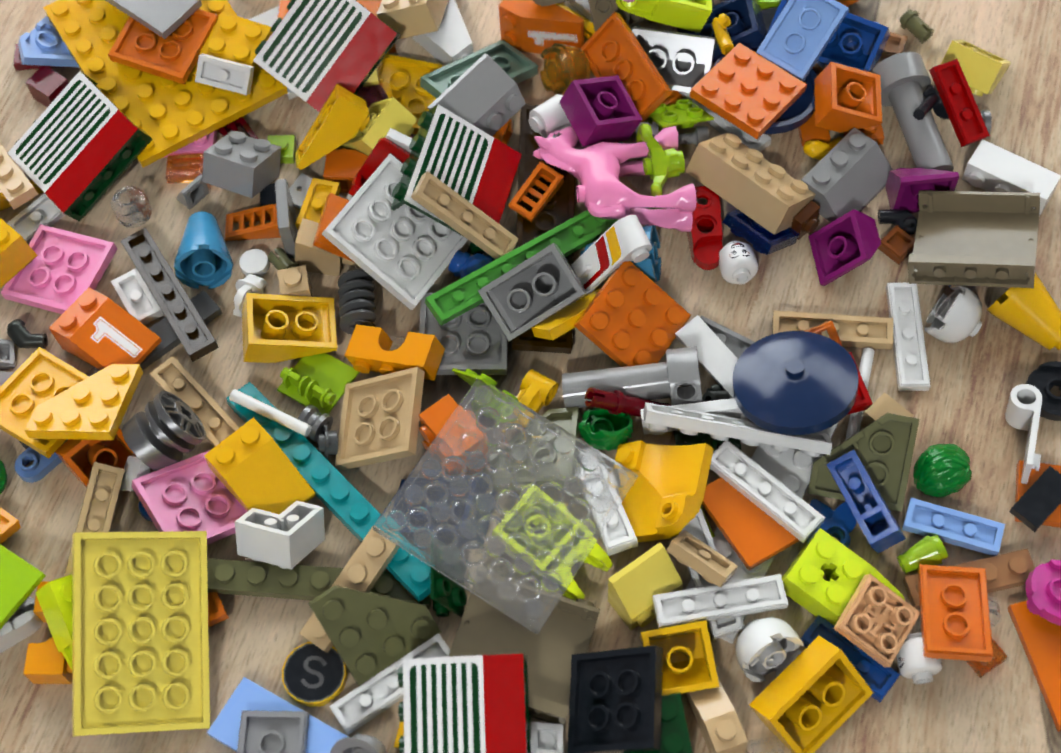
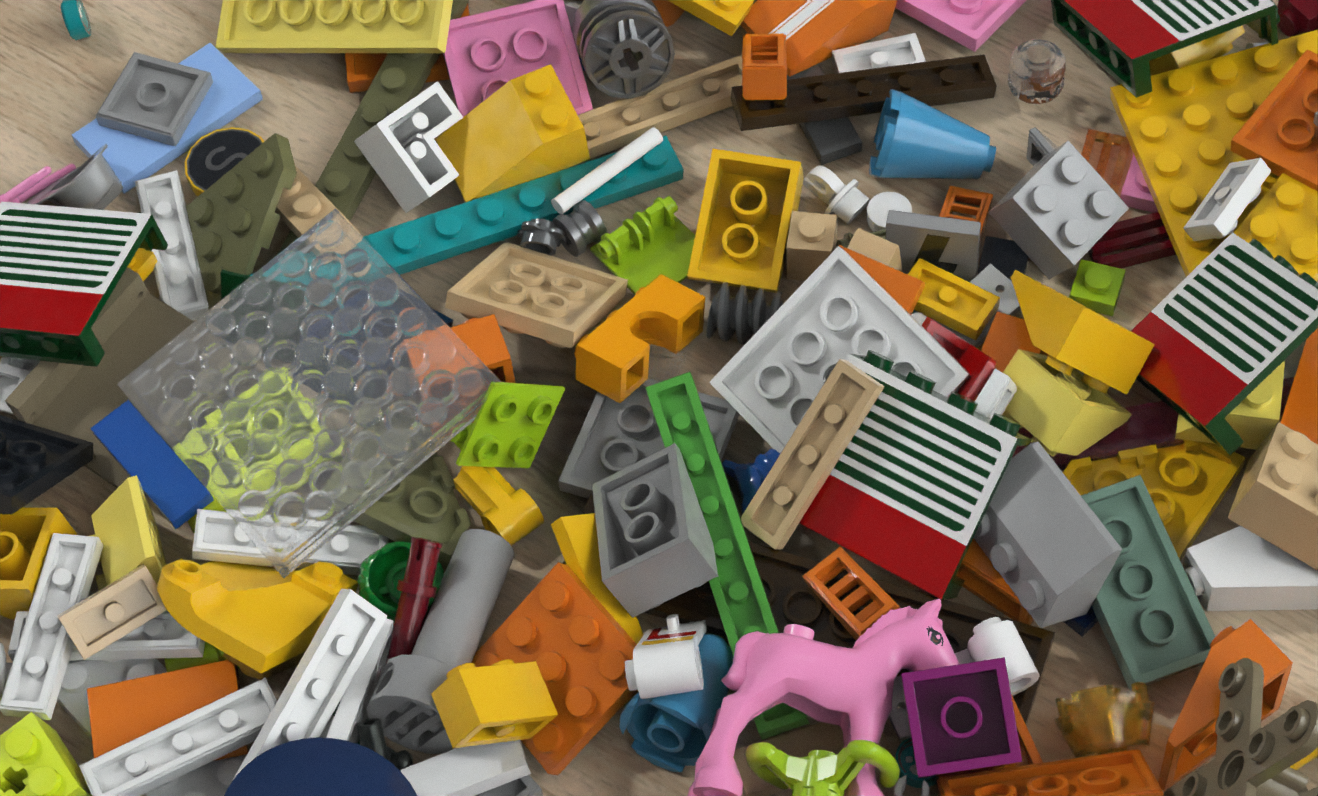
camera: 110 degrees right, 5 degrees down
none -> blue tile [90,400,214,529]
none -> yellow brick [431,659,558,748]
none -> orange slope [742,33,787,100]

